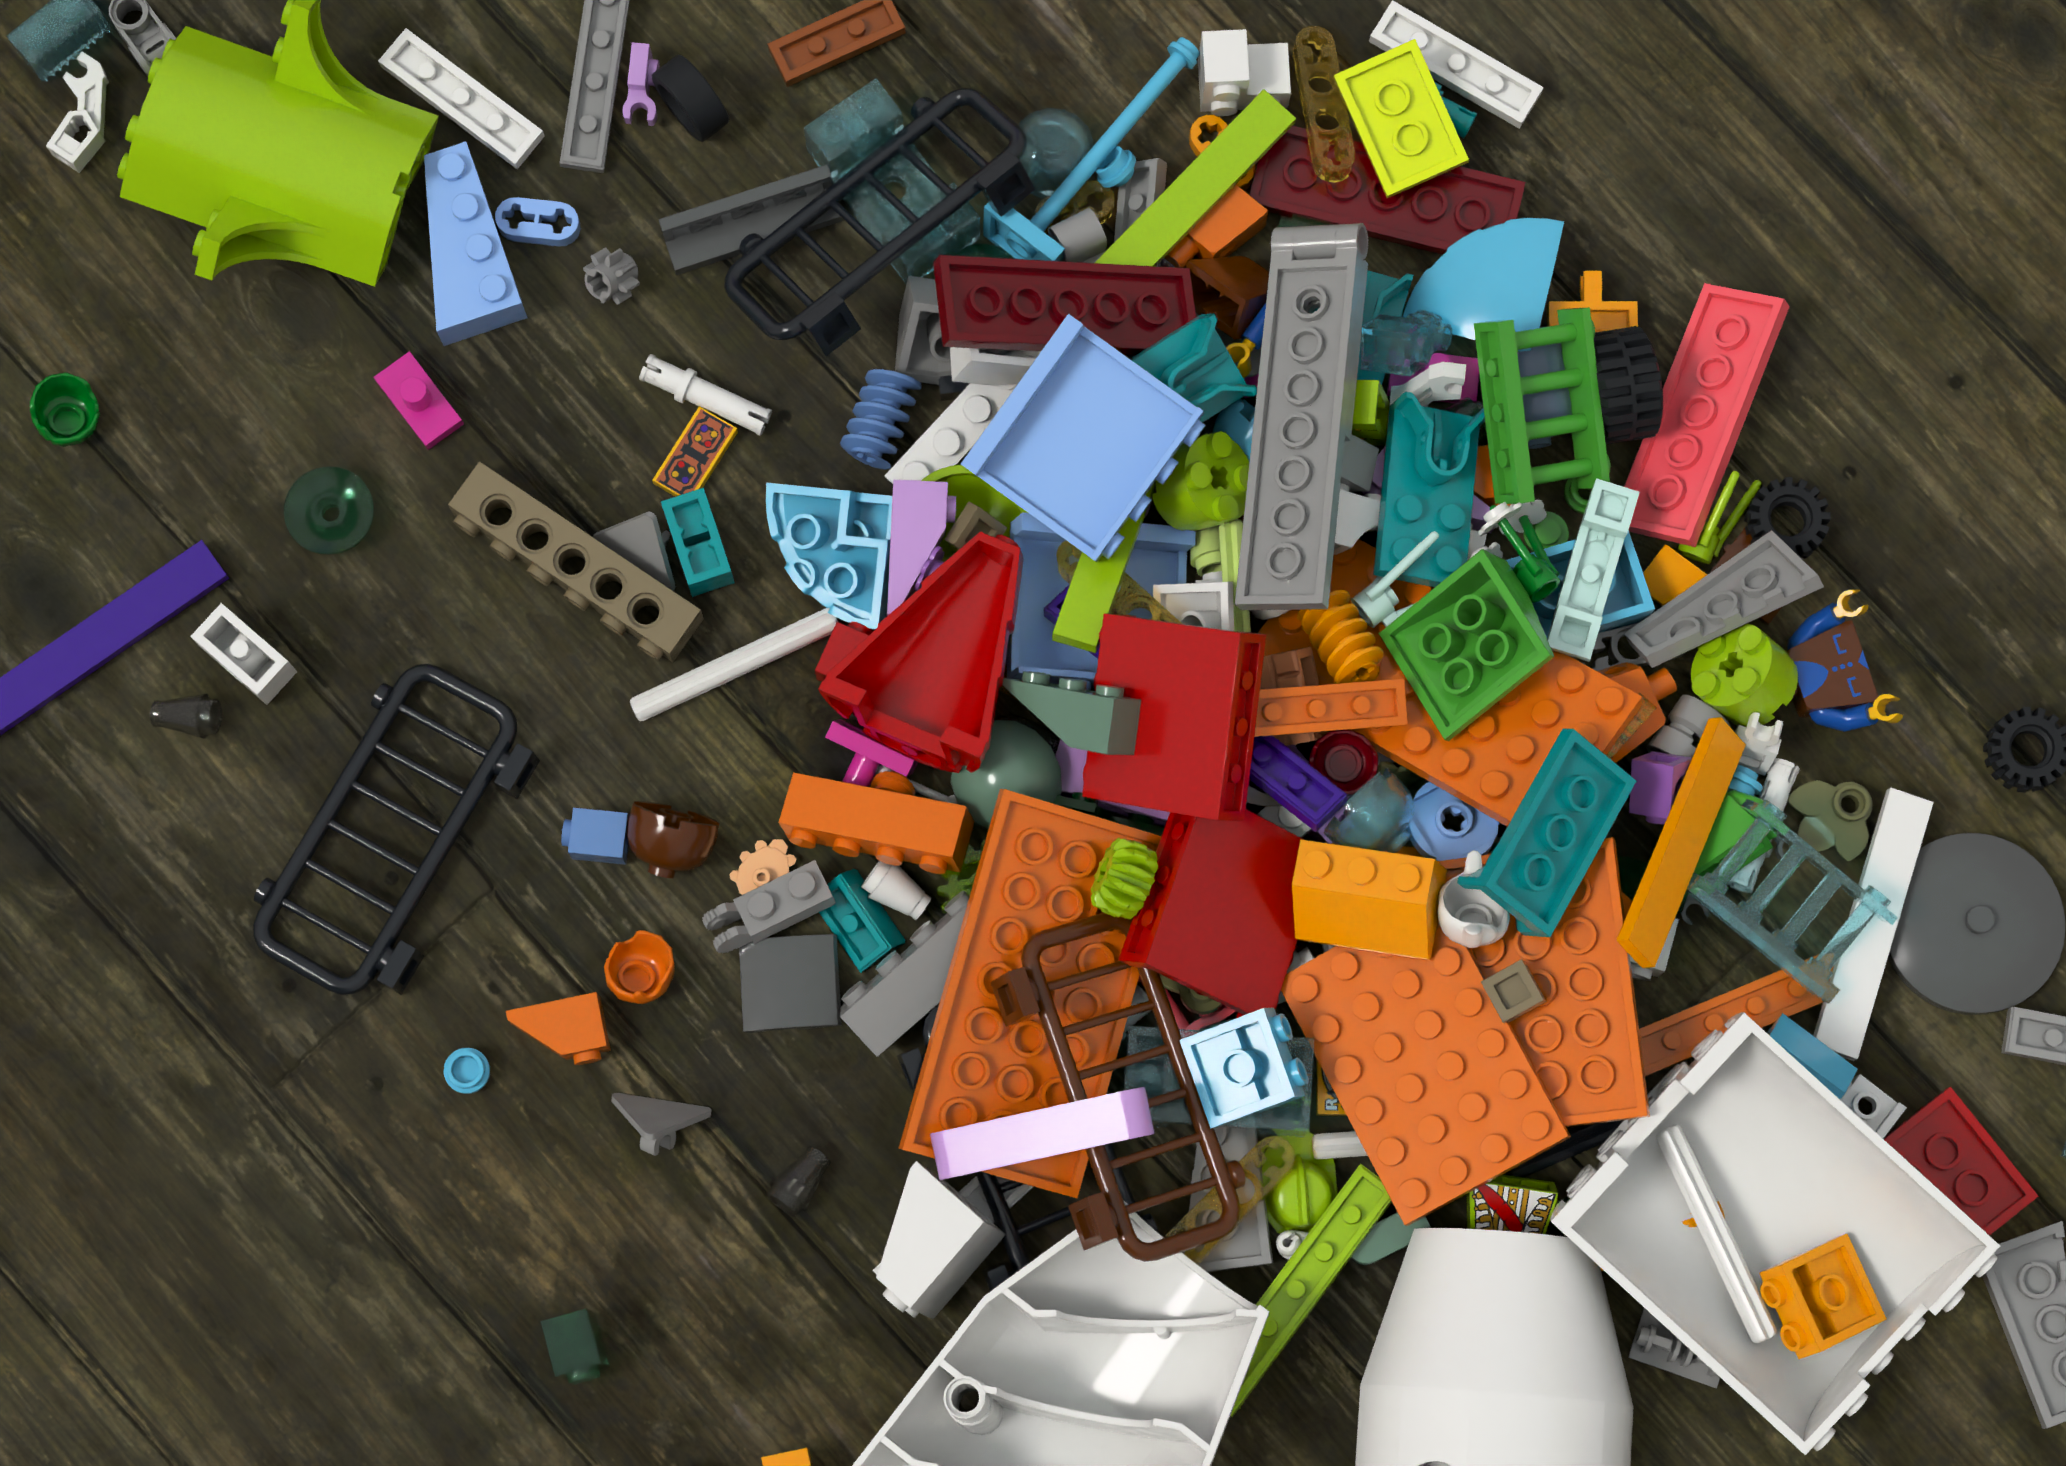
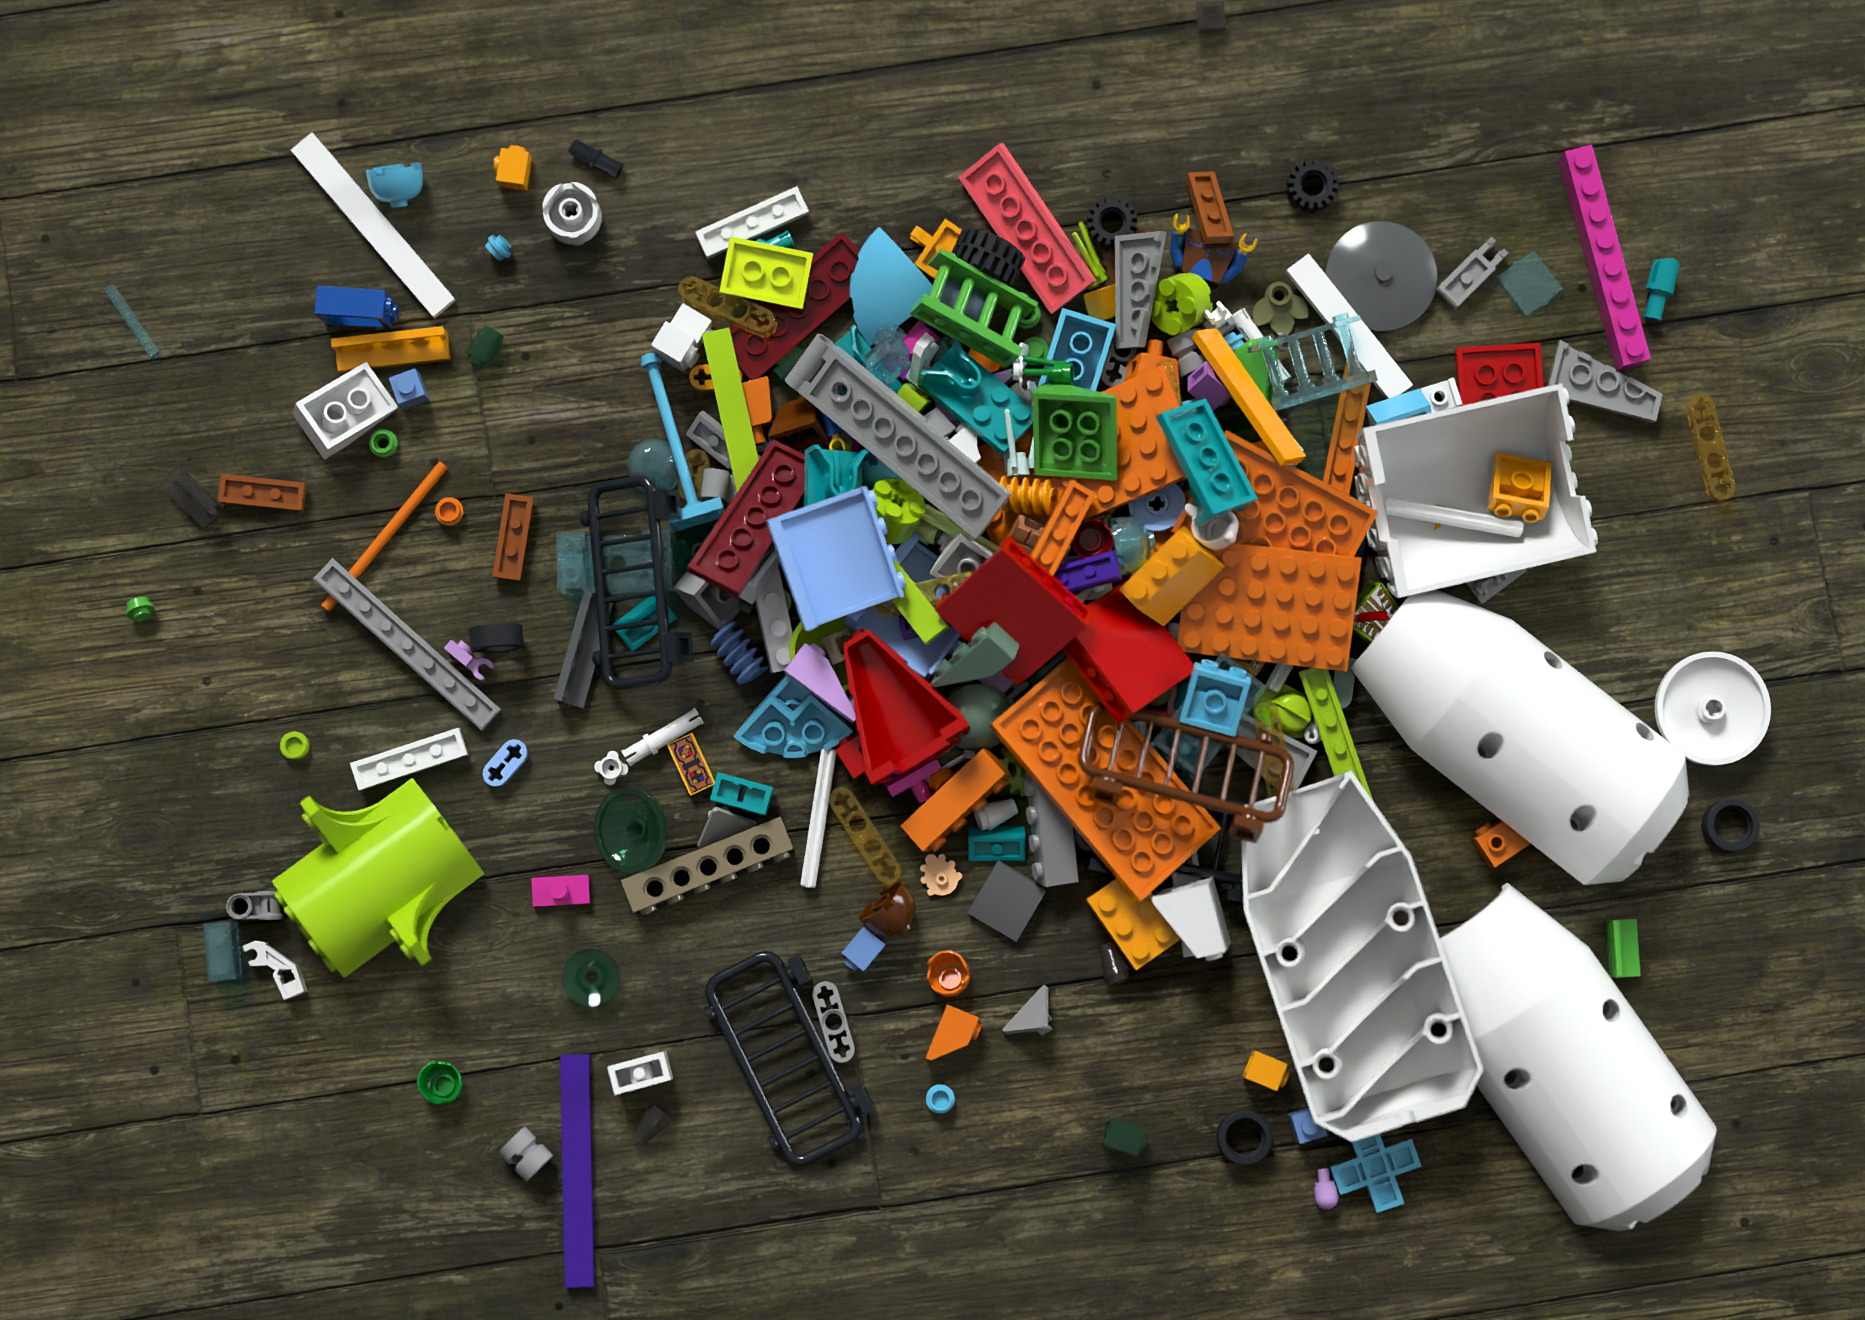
camera: 55 degrees left, 5 degrees up
light blue wedge [424,141,528,346] -> none
light grey gear [583,247,640,305] -> none
light grey hinge [702,860,836,954] -> none
medium lavender plant [914,546,945,591] -> none
beam [930,1087,1155,1180] -> none
lime gear [1090,838,1158,919] -> none
medium azure plate [1095,146,1136,188] -> none
dark tan plate [1481,959,1547,1024] -> none
light aqua slope [1547,478,1640,662] -> none
none -> light grey wheel [498,1127,553,1182]
none -> white plate [594,751,628,785]
none -> clear green dish [594,787,668,873]
none -> teal slope [613,596,677,651]
none -> light grey beam [813,981,855,1063]
none -> clear yellow beam [829,787,901,884]
none -> light orange brick [1085,878,1181,970]
none -> dark orange plate [1186,172,1234,244]

